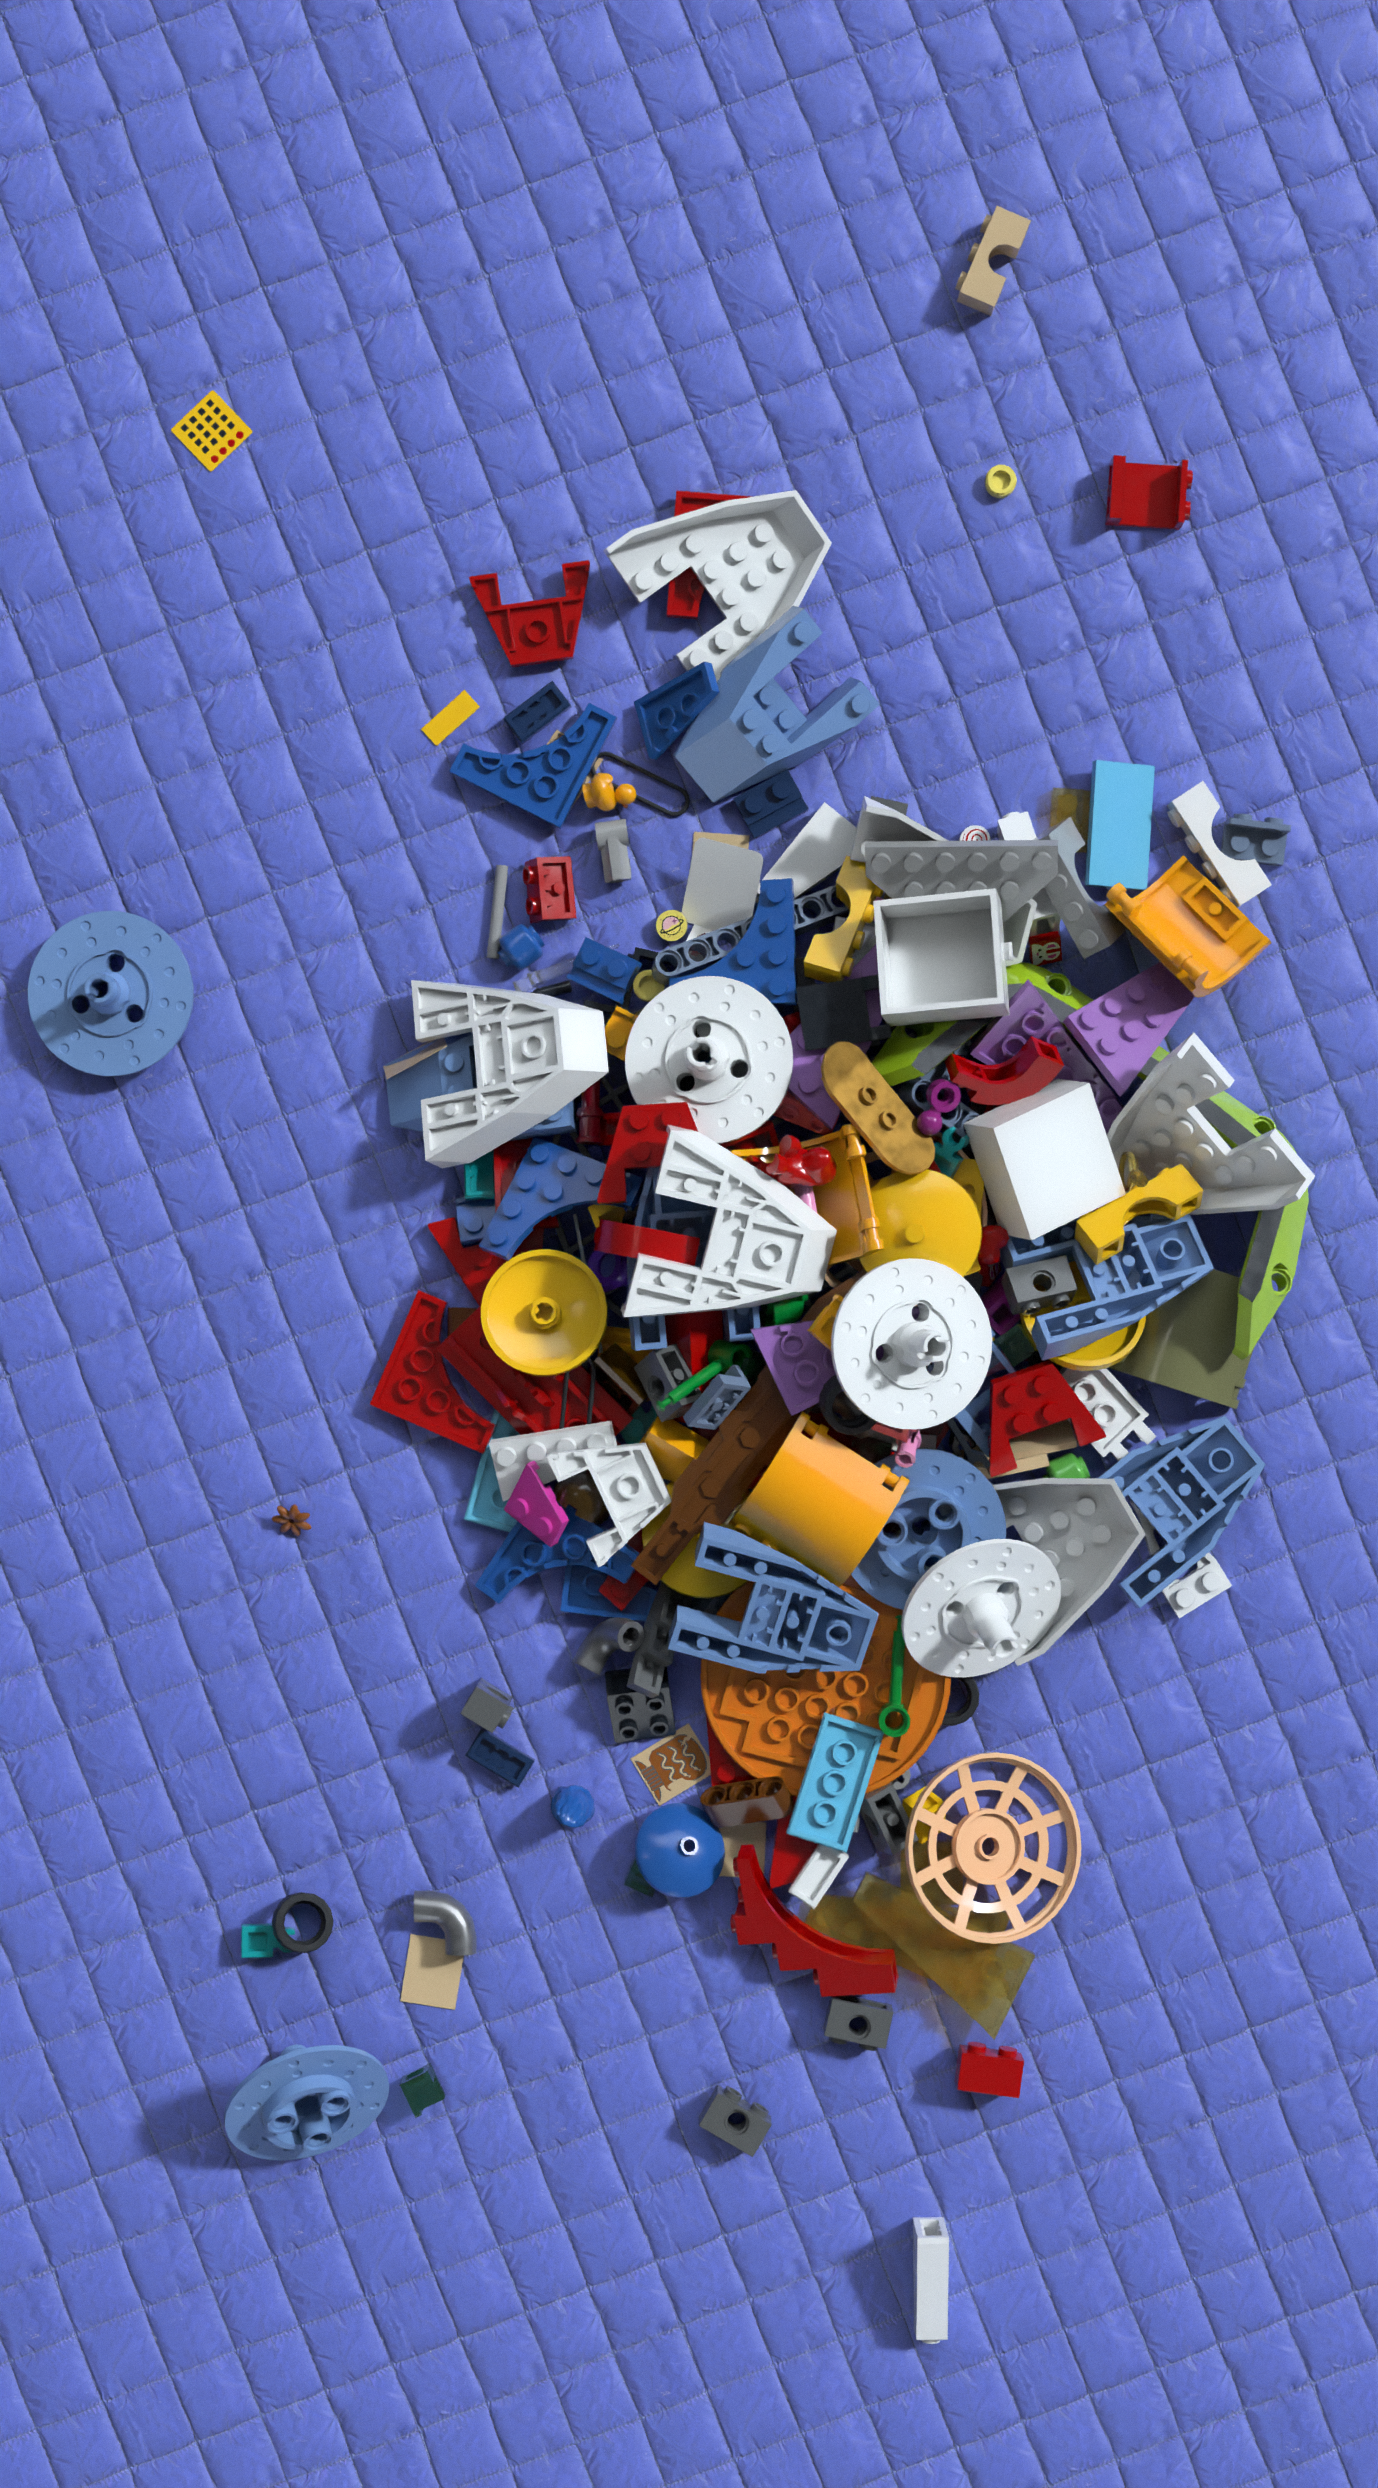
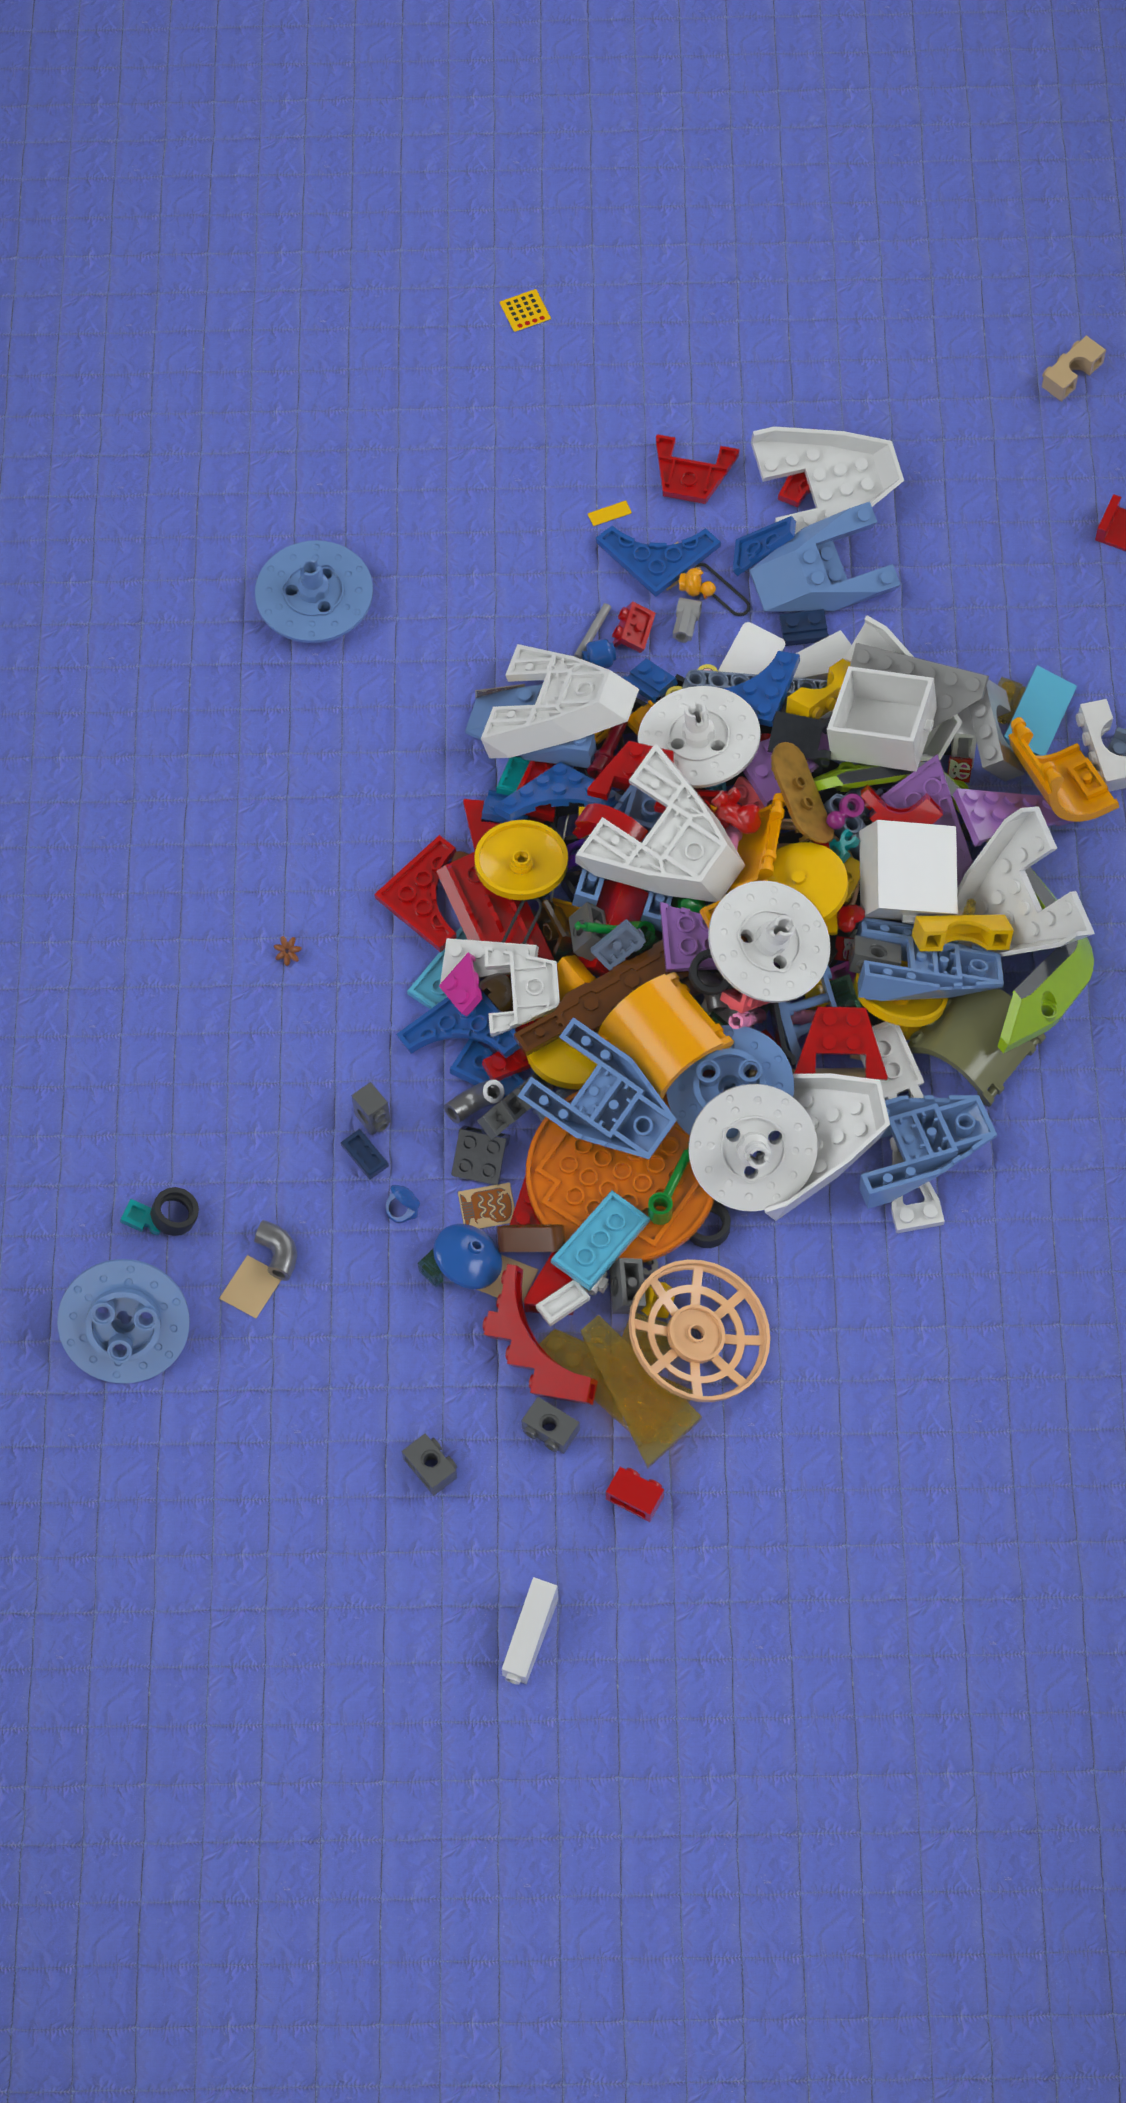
camera: 20 degrees right, 25 degrees down
panel [400,2063,445,2118] -> none
dark blue plate [503,681,572,745] -> none
light yellow tile [985,465,1017,498] -> none

